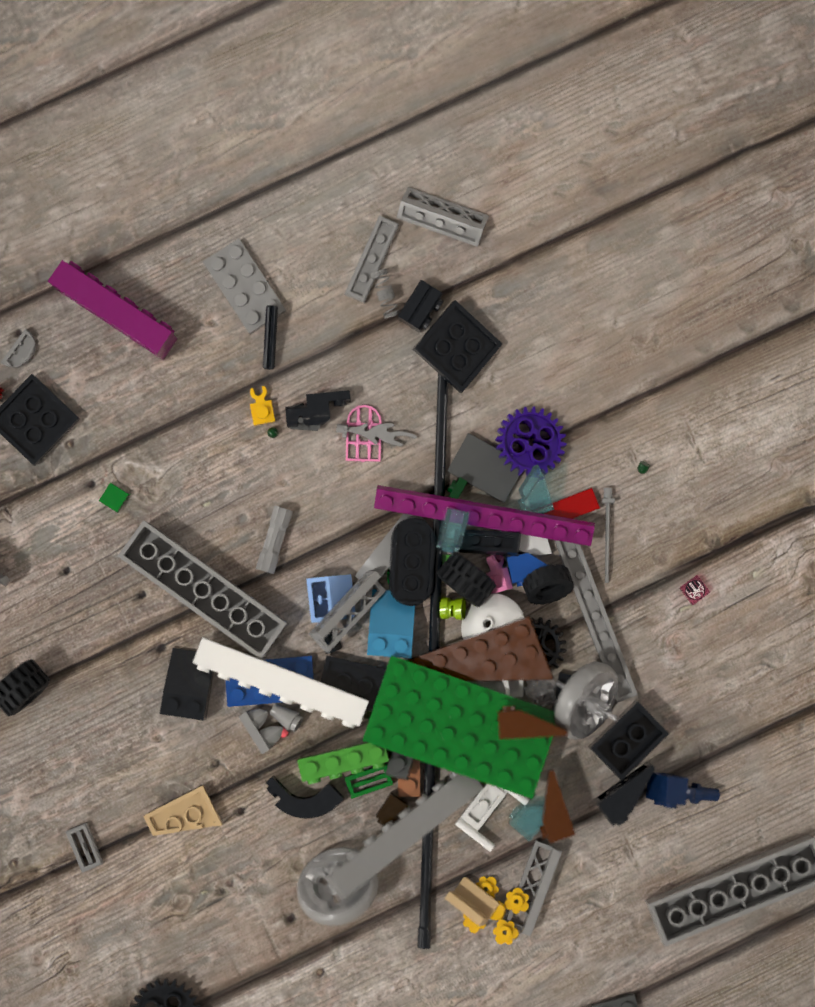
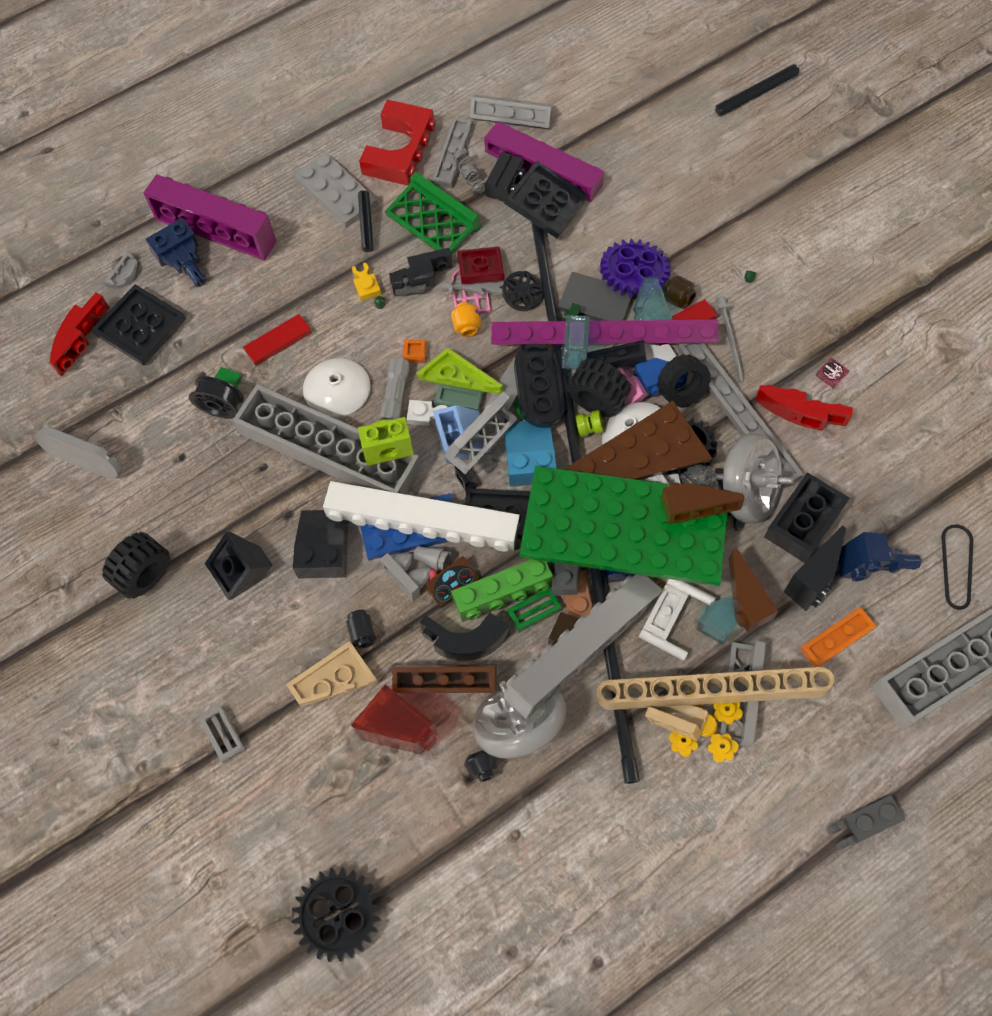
camera: 10 degrees left, 20 degrees down
none -> dark blue brick [146,217,207,287]
none -> black wheel [189,376,244,419]
none -> black slope [205,531,273,600]
none -> red tile [243,314,312,366]
none -> white dish [303,358,371,419]
none -> black brick [346,609,376,649]
none -> clear red slope [351,684,438,755]
none -> lime brick [358,417,414,466]
none -> red arch [359,99,436,186]
none -> green fence [385,172,482,255]
none -> reddish brown brick [392,664,497,693]
none -> orange tile [403,339,427,363]
none -> white plate [406,400,447,426]
none -> lime wing [417,348,504,395]
none -> slope [425,556,479,608]
none -> sand green tile [434,384,484,411]
none -> light orange head [451,302,482,337]
none -> dark red tile [457,247,505,285]
none -> black cone [464,750,498,782]
none -> magenta brick [484,121,604,202]
none -> black wheel [502,271,543,311]
none -> tan beam [597,667,834,710]
none -> dark brown head [662,275,697,308]
none -> black axle [715,64,800,116]
none -> red slope [755,385,853,431]
none -> orange plate [799,607,877,667]
none -> black piece [941,524,974,610]

